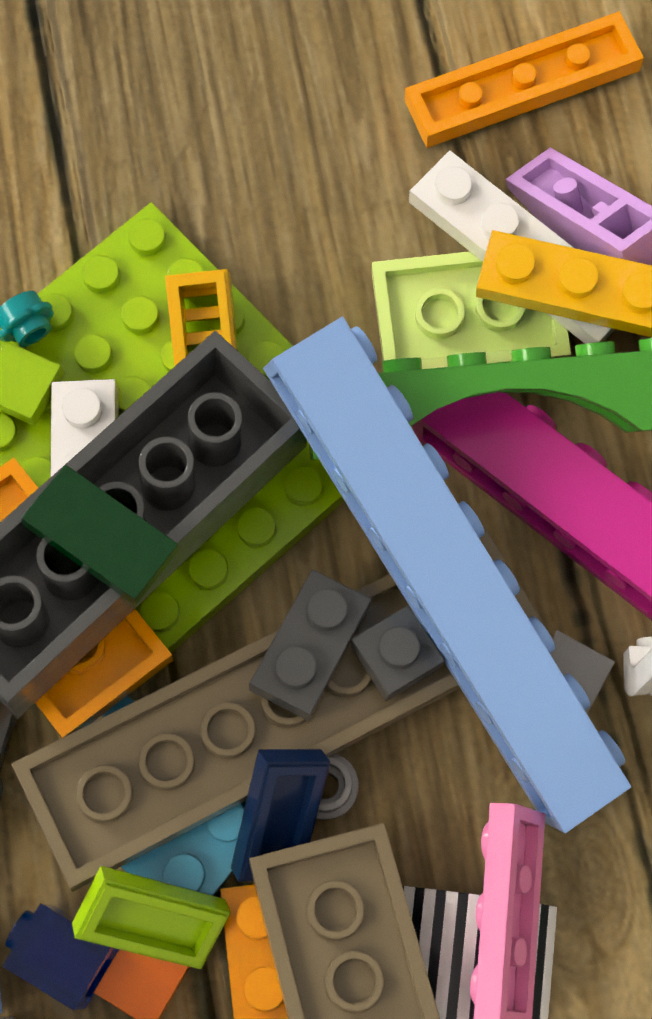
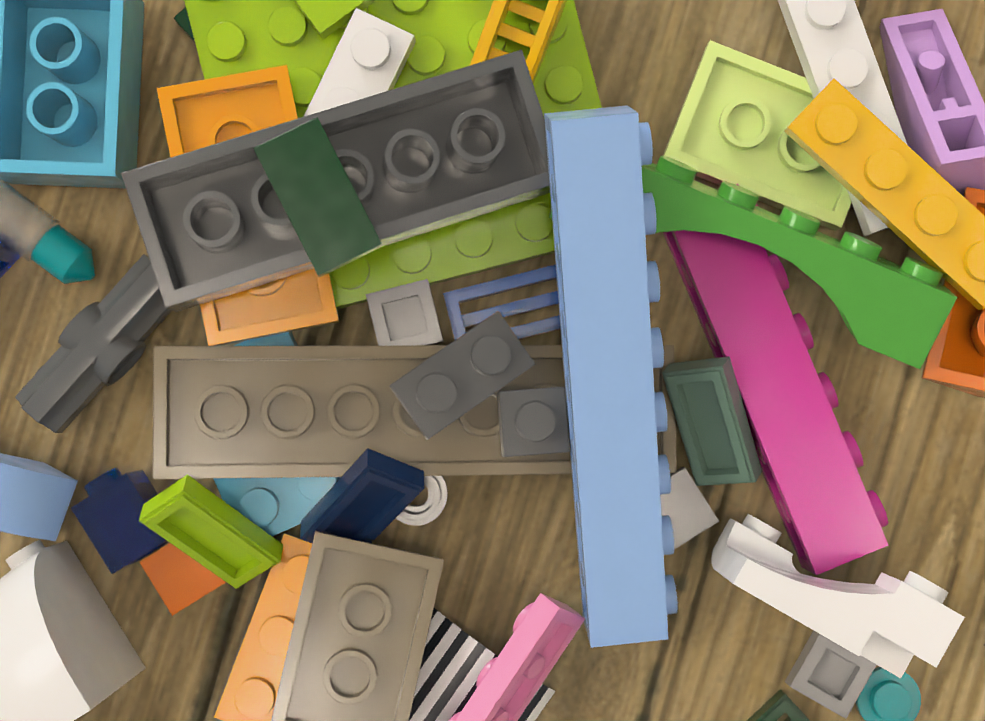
camera: 25 degrees right, 15 degrees up
none -> light grey plate [366,279,444,346]
none -> blue tile [443,264,561,340]
none -> sand green tile [662,356,762,486]

